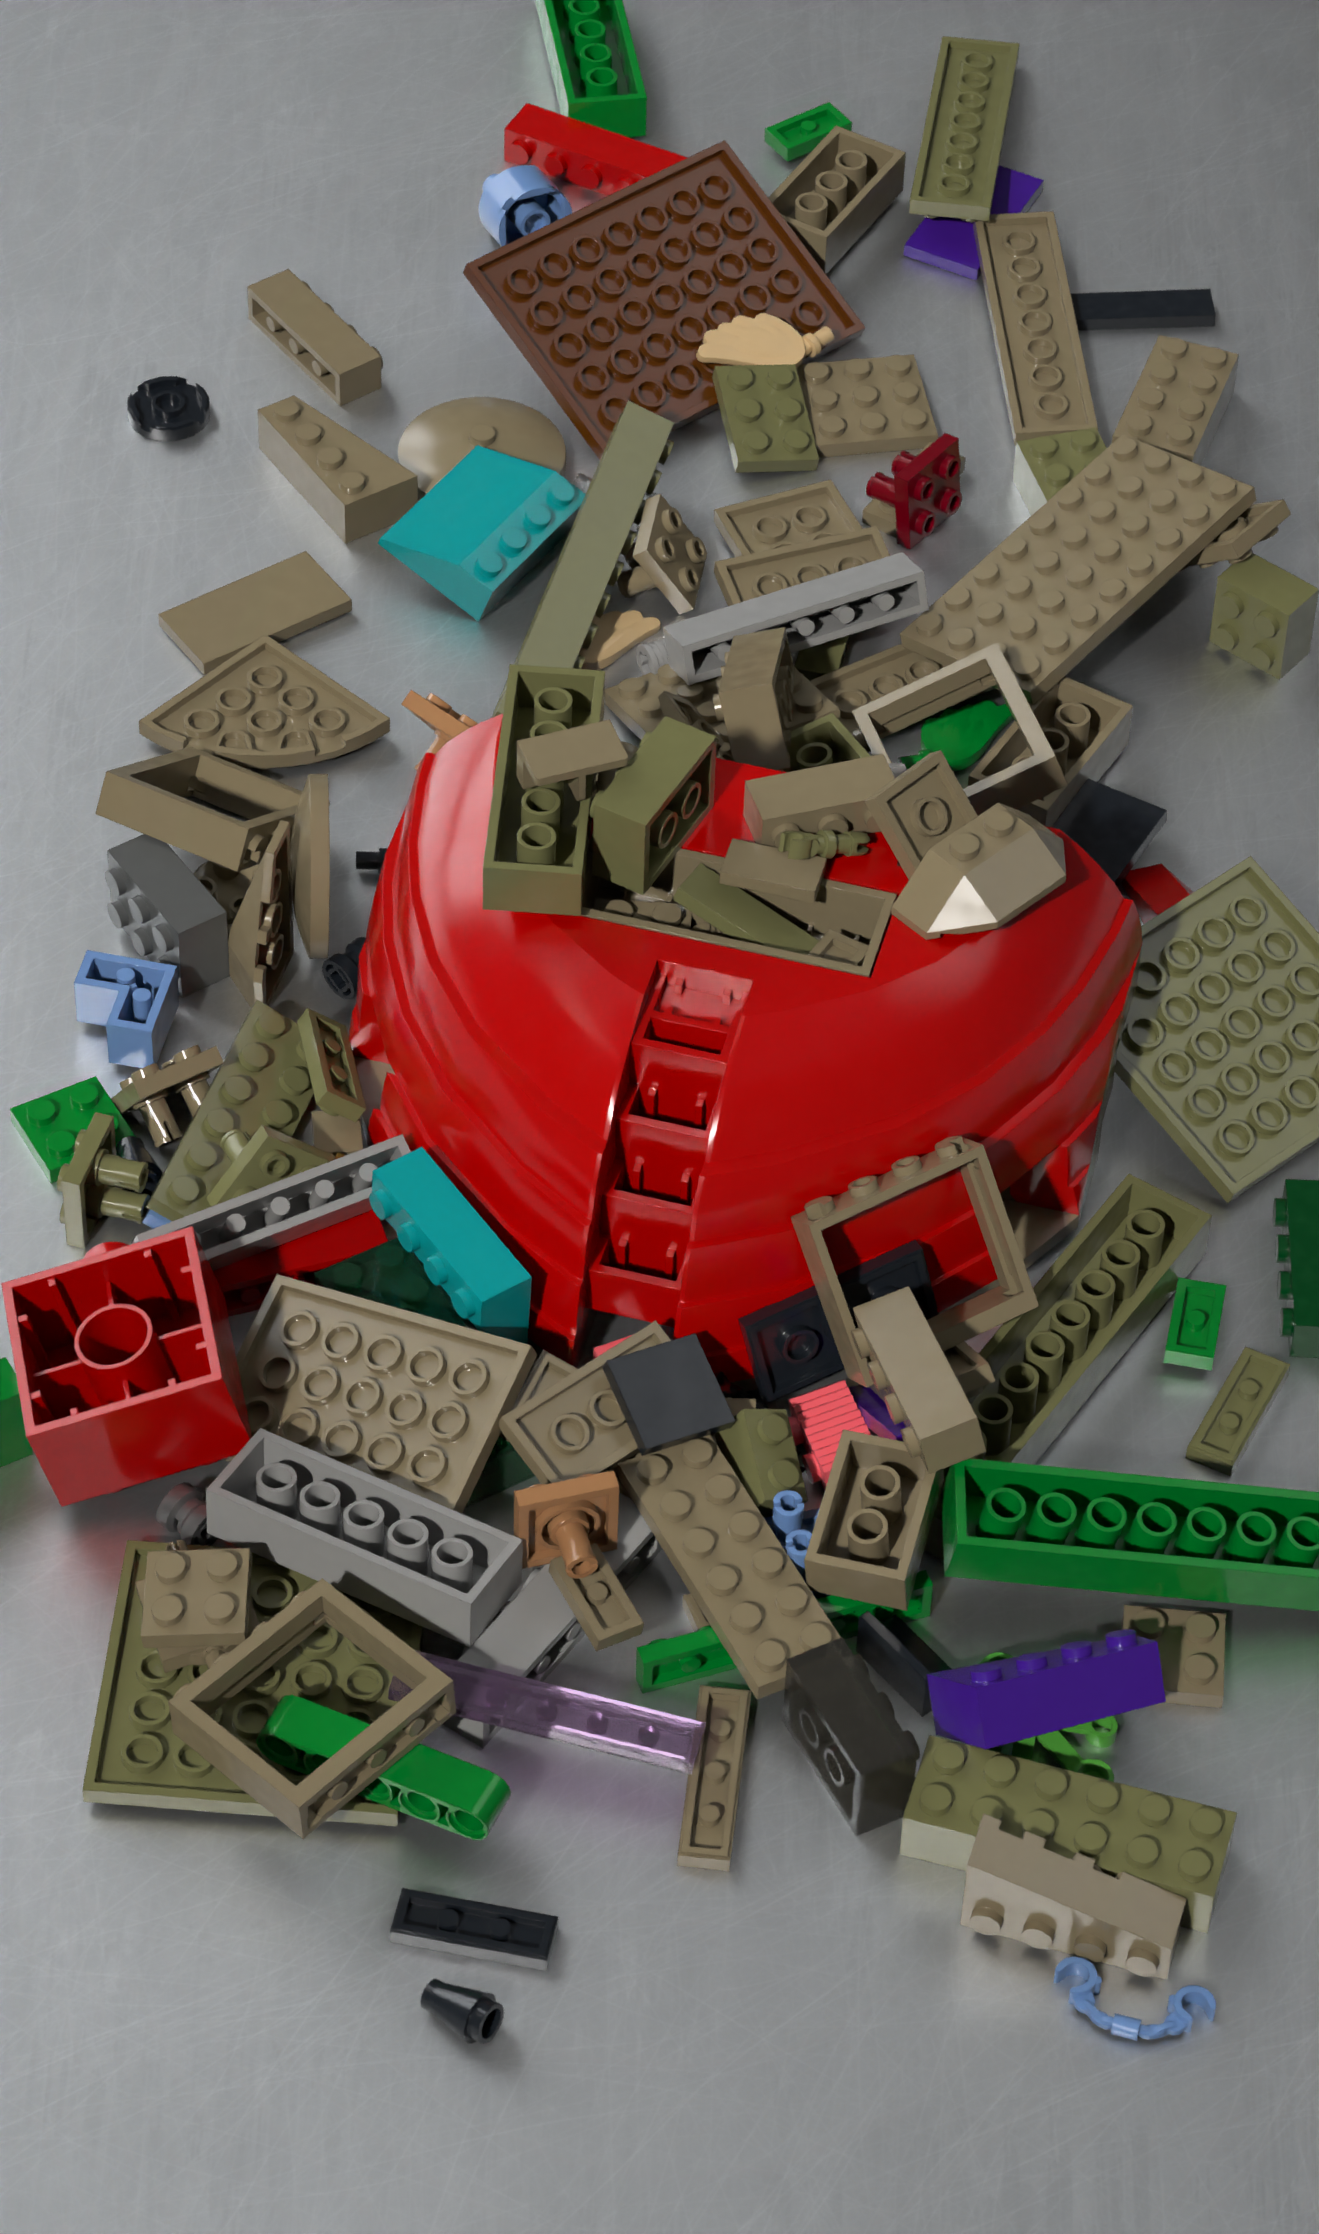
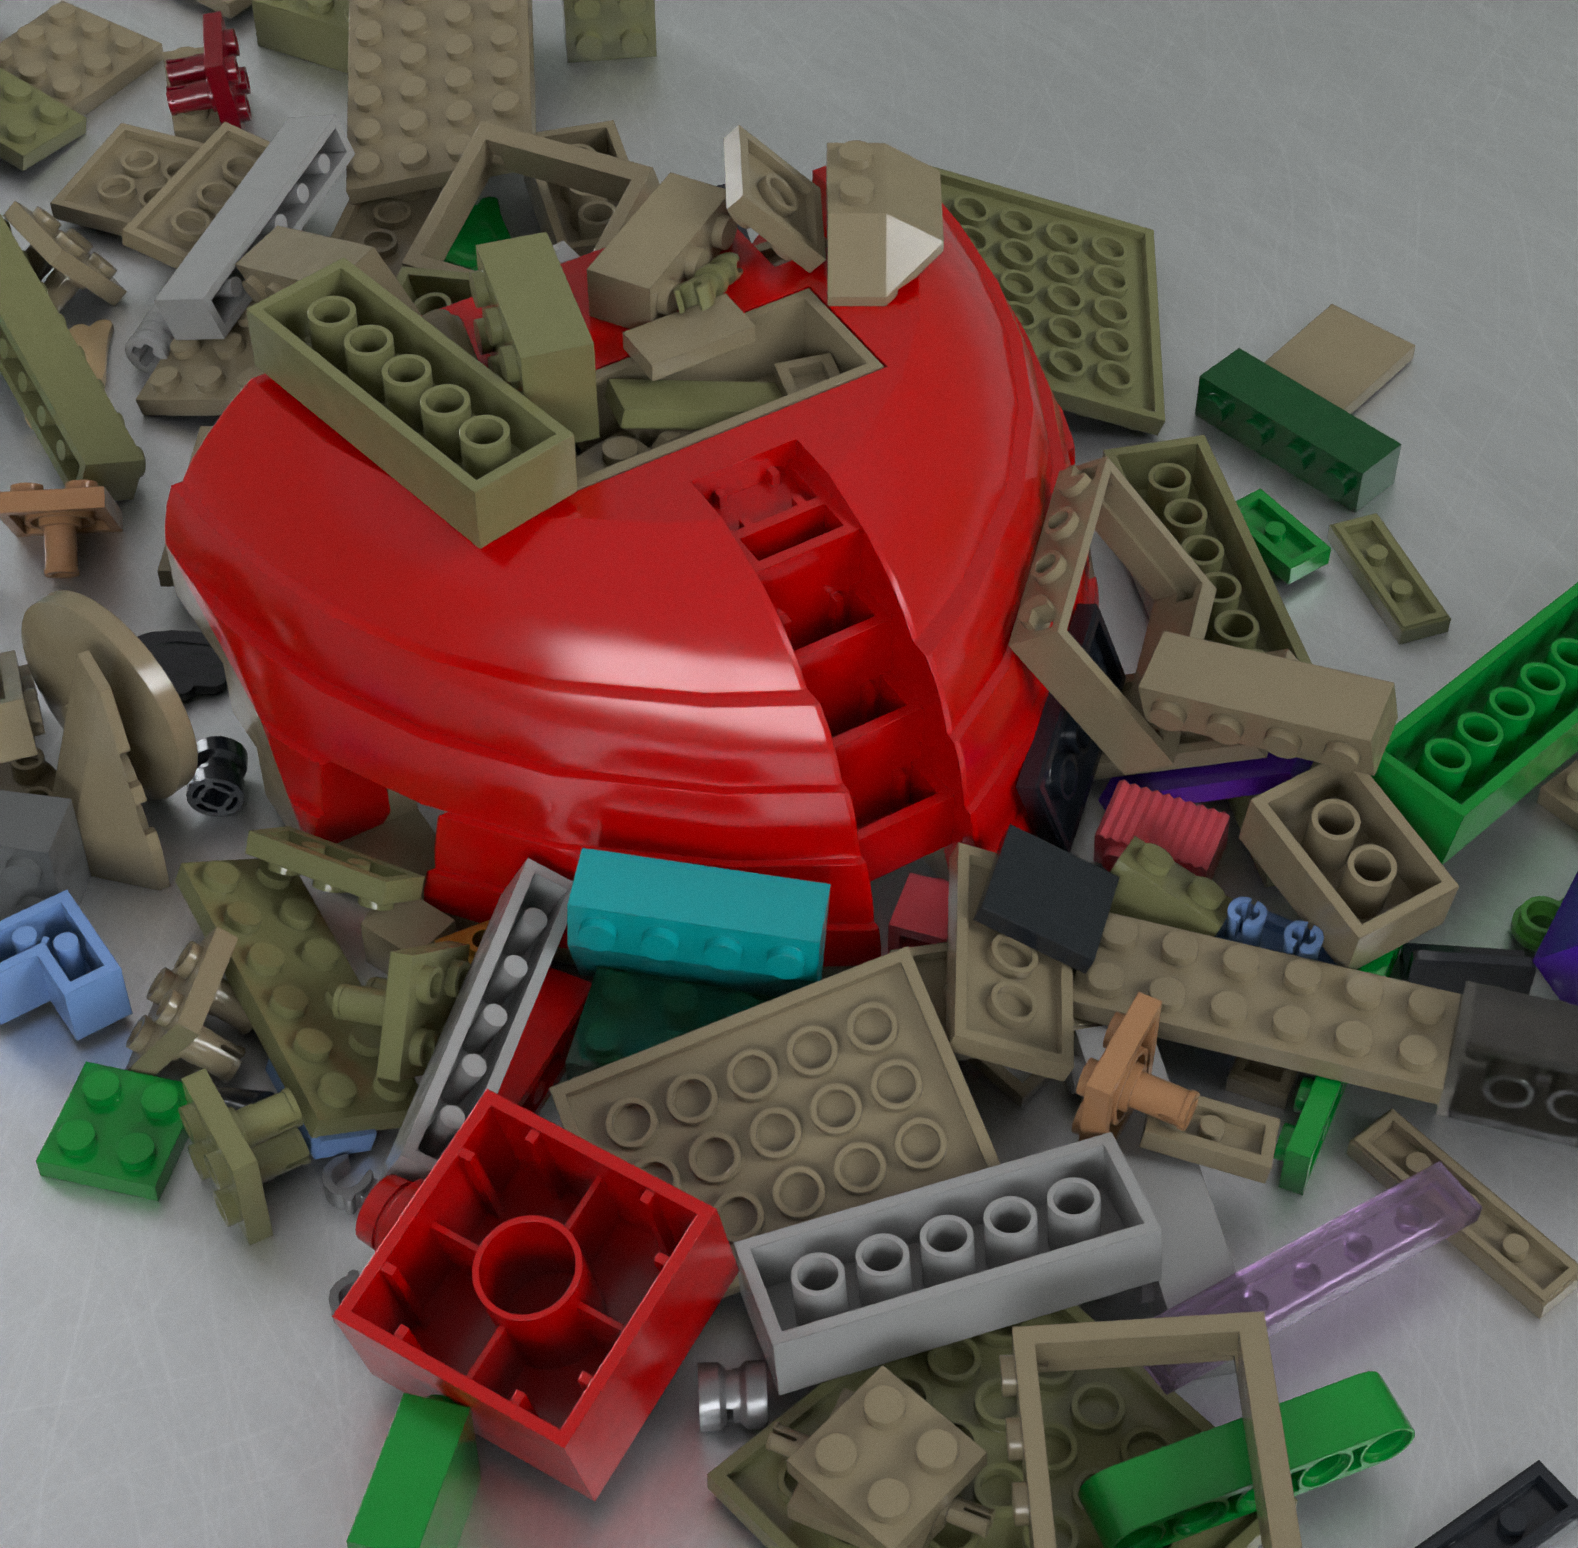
camera: 45 degrees left, 0 degrees up
dark tan panel [516,719,628,801] -> none

